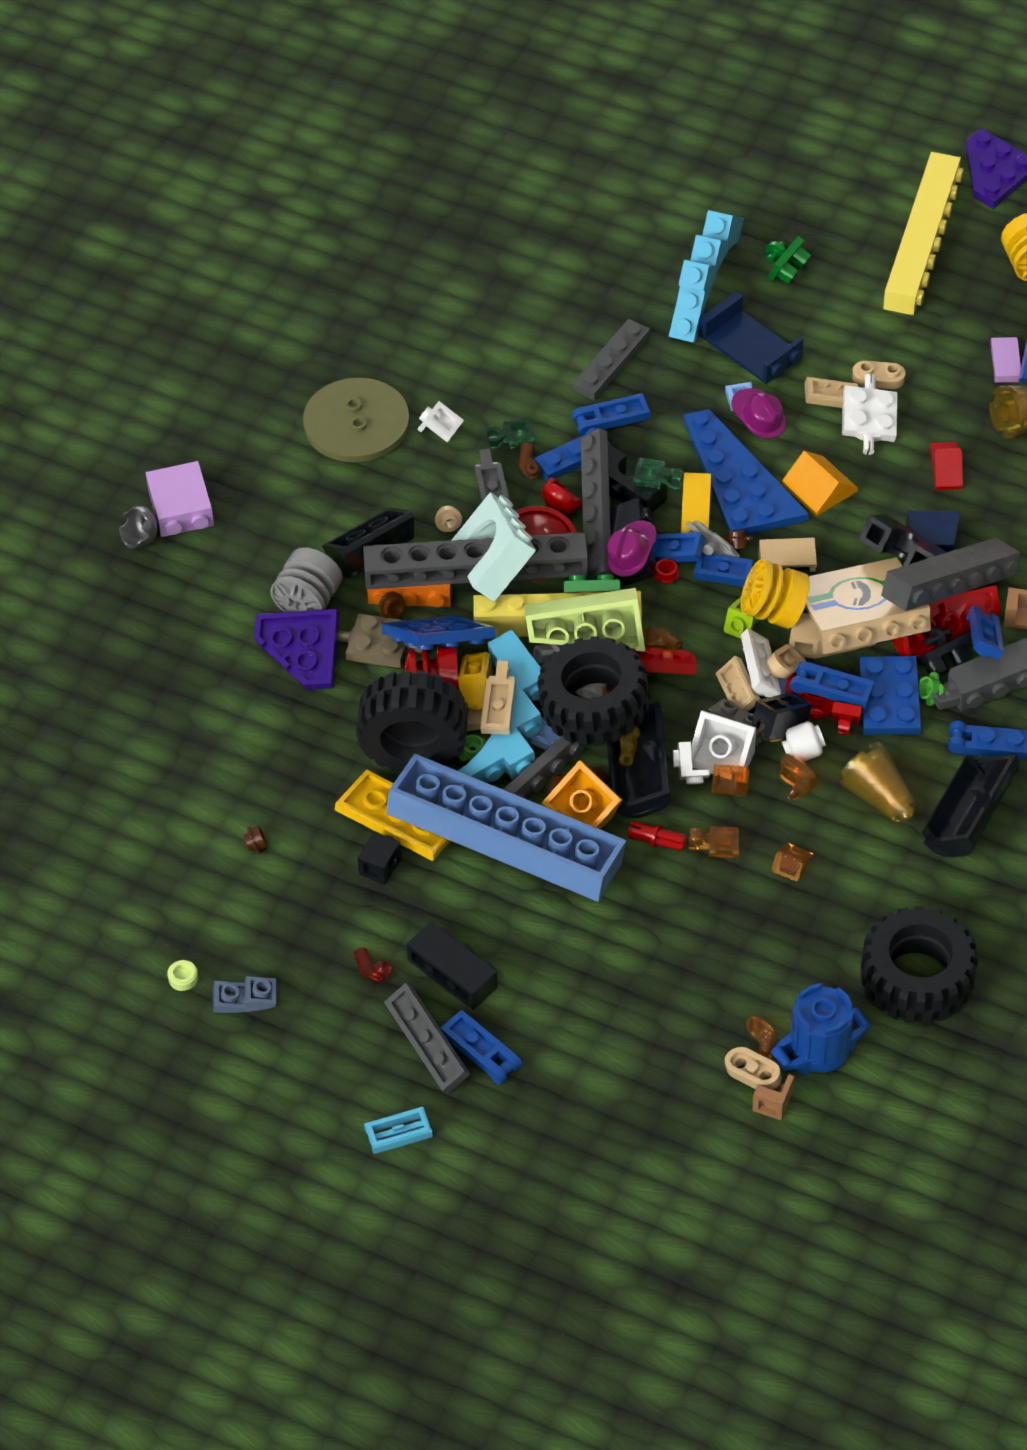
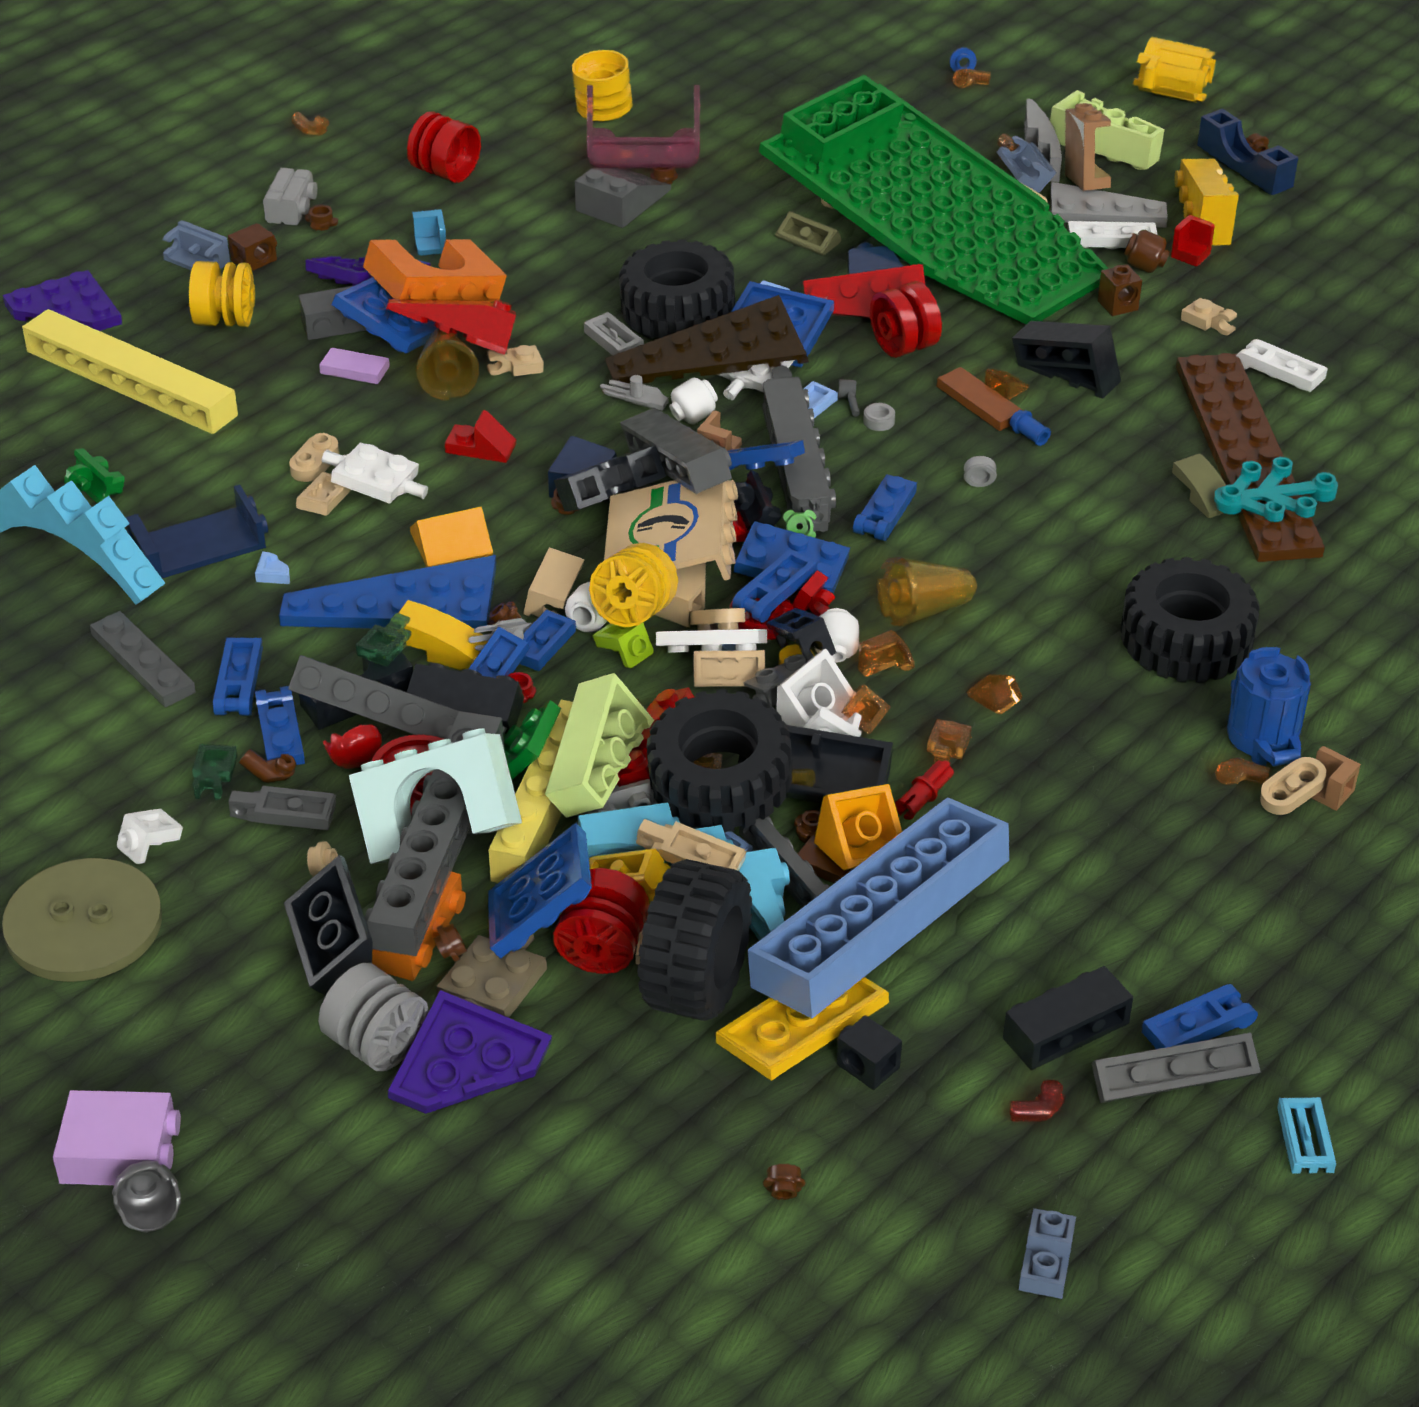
camera: 75 degrees left, 10 degrees down
yellowish green tile [167,960,198,991] -> none
magenta piece [607,521,657,577] -> none
magenta piece [731,388,786,439] -> none
black container [922,754,1020,857] -> none

